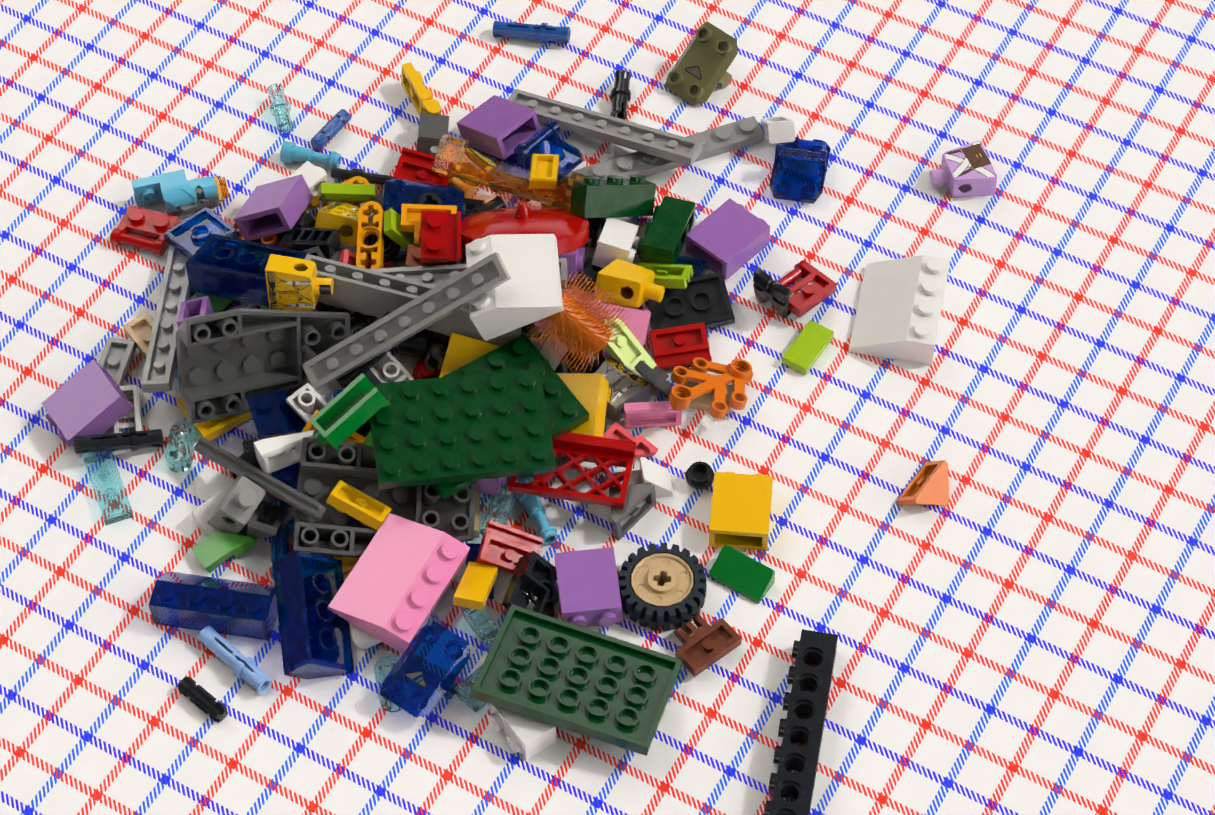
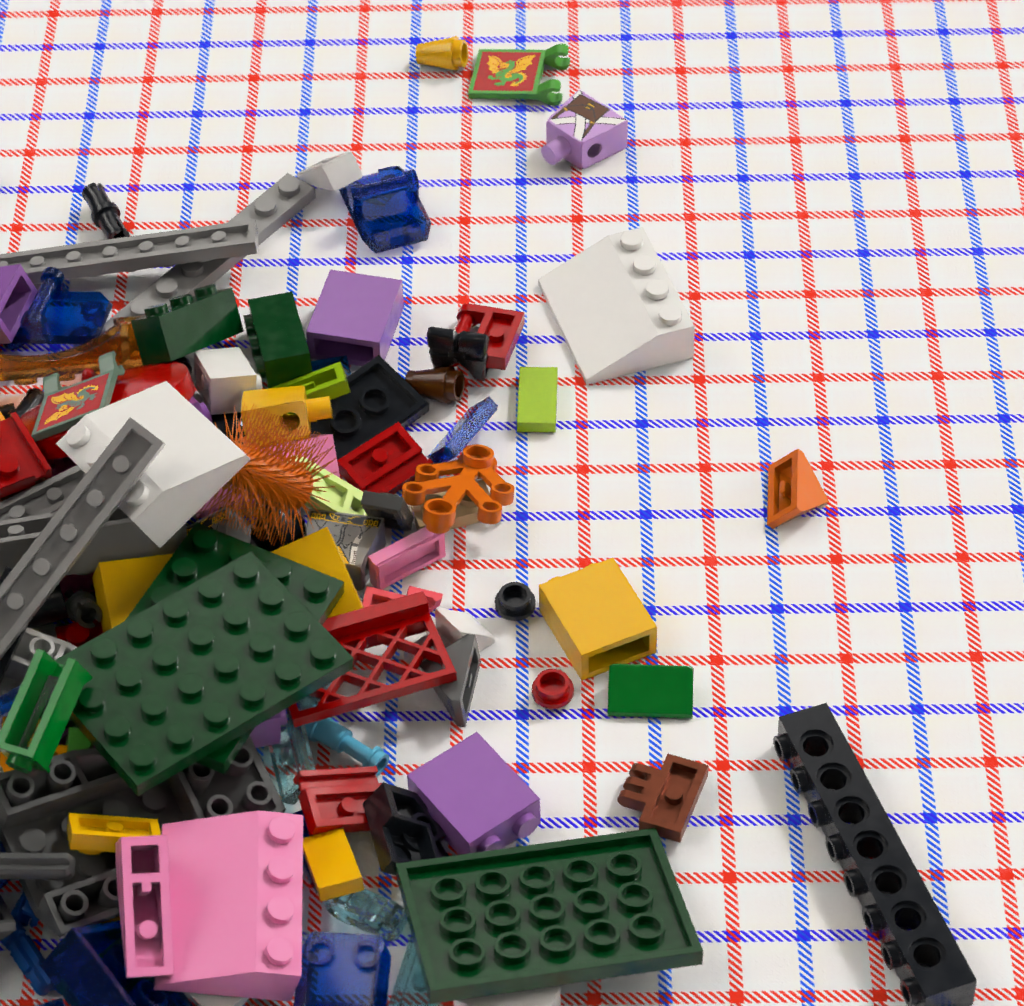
camera: 30 degrees left, 5 degrees down
yellow tile [529,154,559,189] -> none
wheel [618,543,707,631] -> none
olive shield [665,21,738,106] -> none
none -> flag [31,351,125,442]
none -> bright pink slope [115,835,174,978]
none -> reddish brown cone [405,366,465,404]
none -> yellow cone [416,36,469,71]
none -> clear blue tile [427,396,498,464]
none -> flag [468,44,570,106]
none -> red plate [532,669,574,709]

